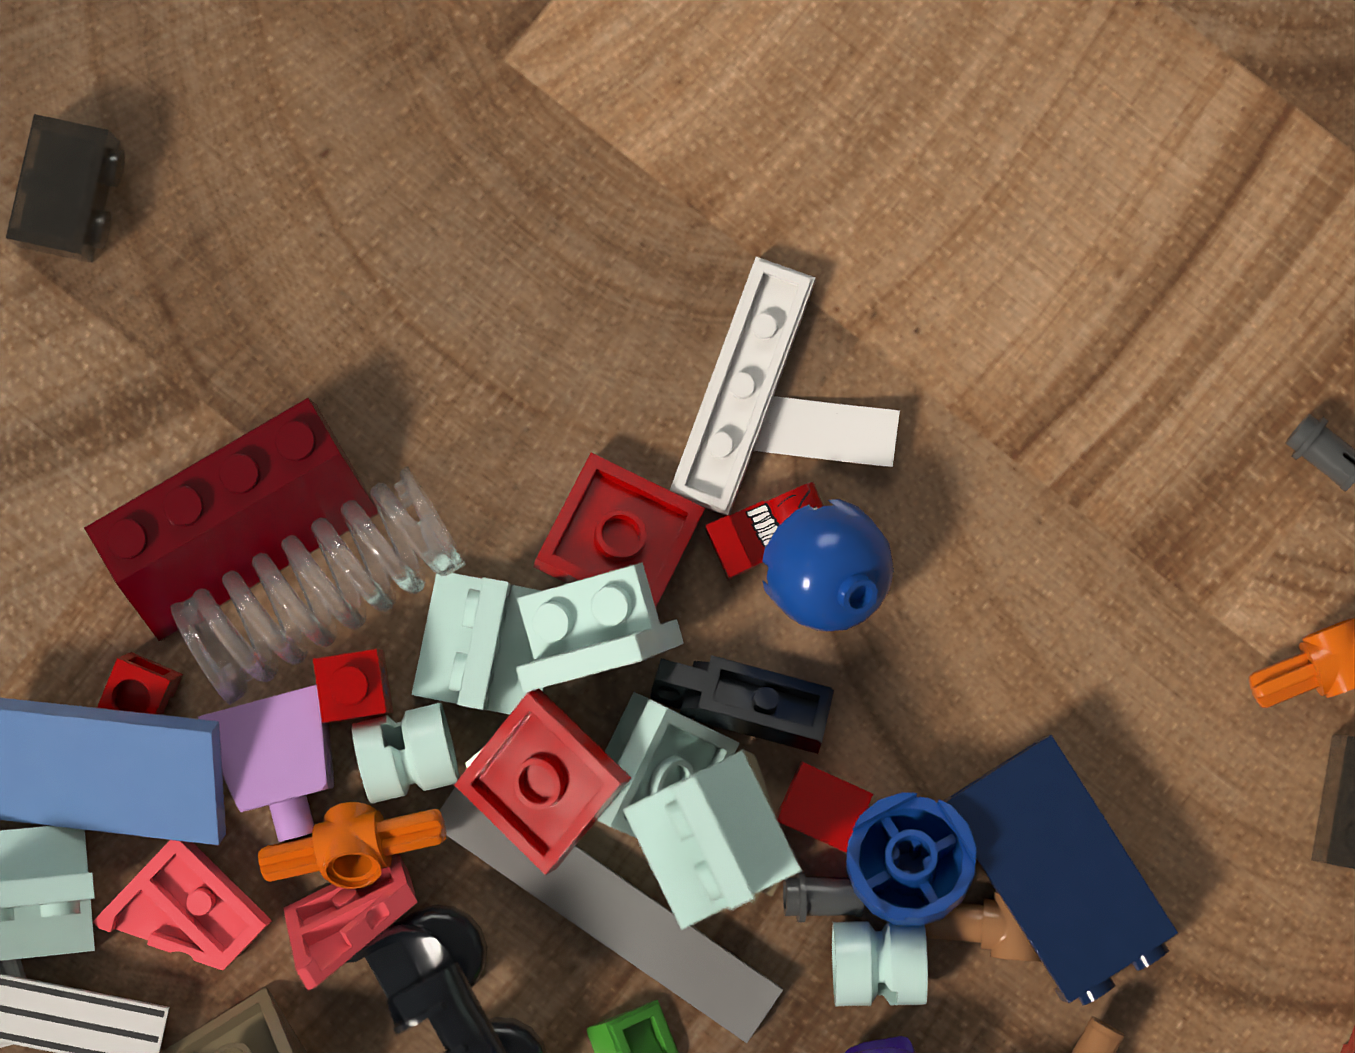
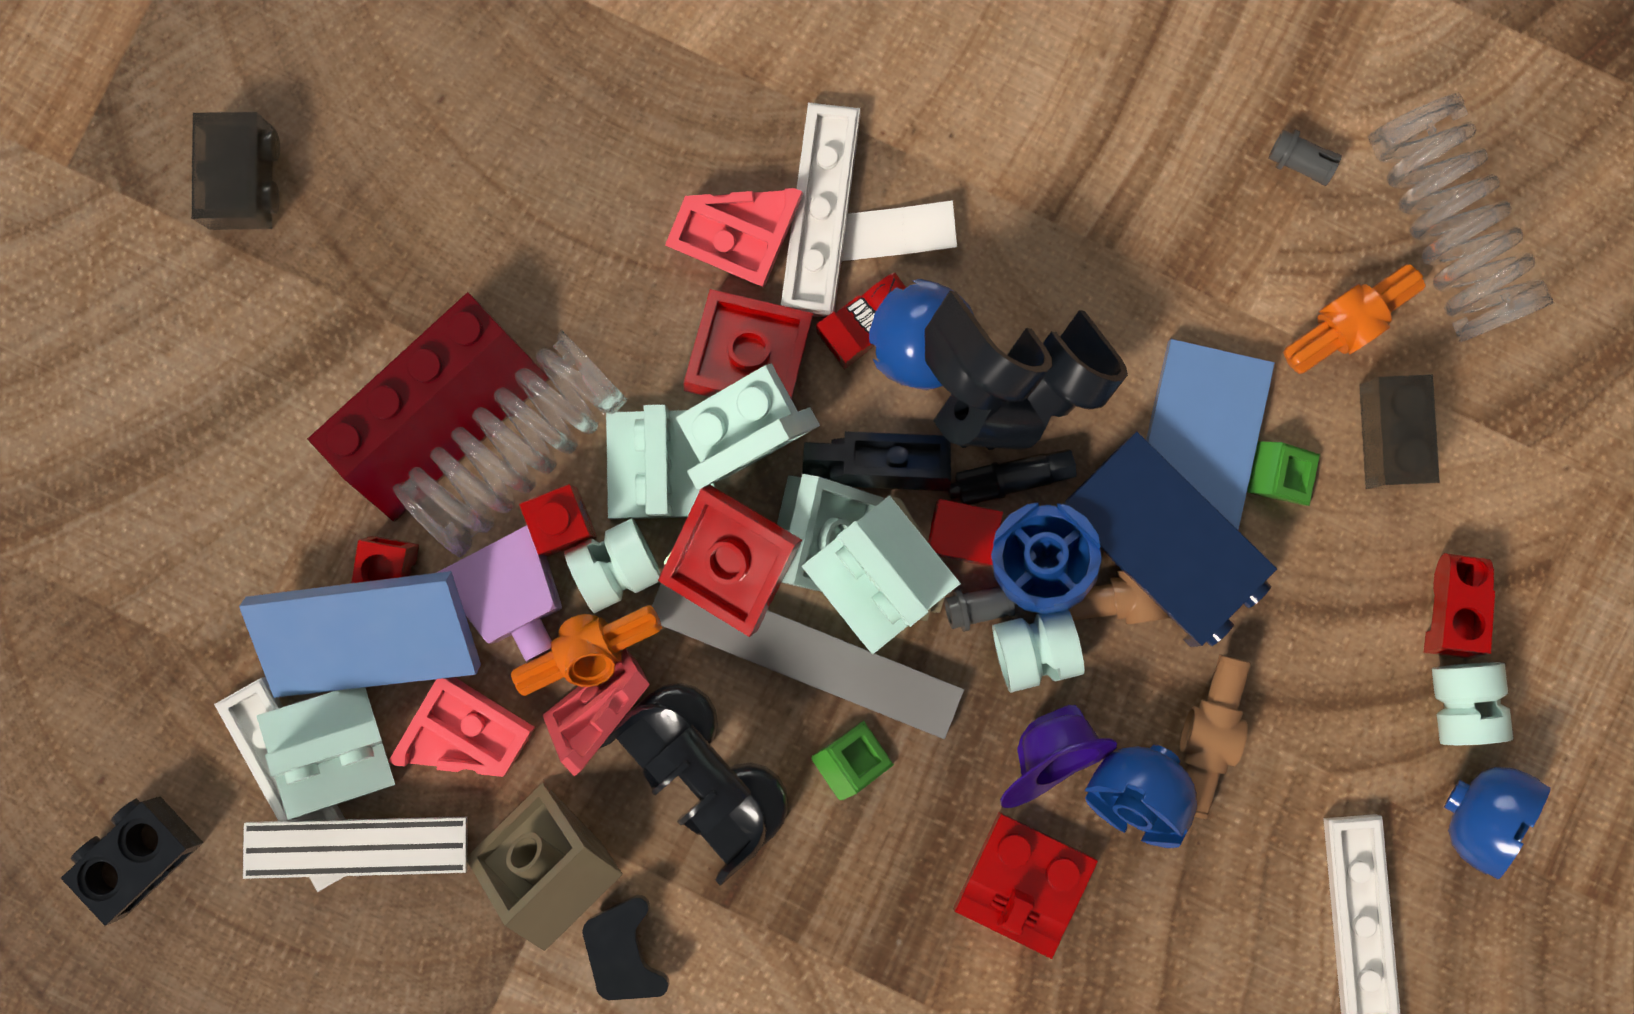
camera: 15 degrees left, 0 degrees up
none -> coral wing [665,188,804,287]
none -> black piece [925,291,1128,450]
none -> black piece [948,449,1077,505]
none -> medium blue tile [1146,339,1275,530]
none -> bright green slope [1247,441,1320,506]

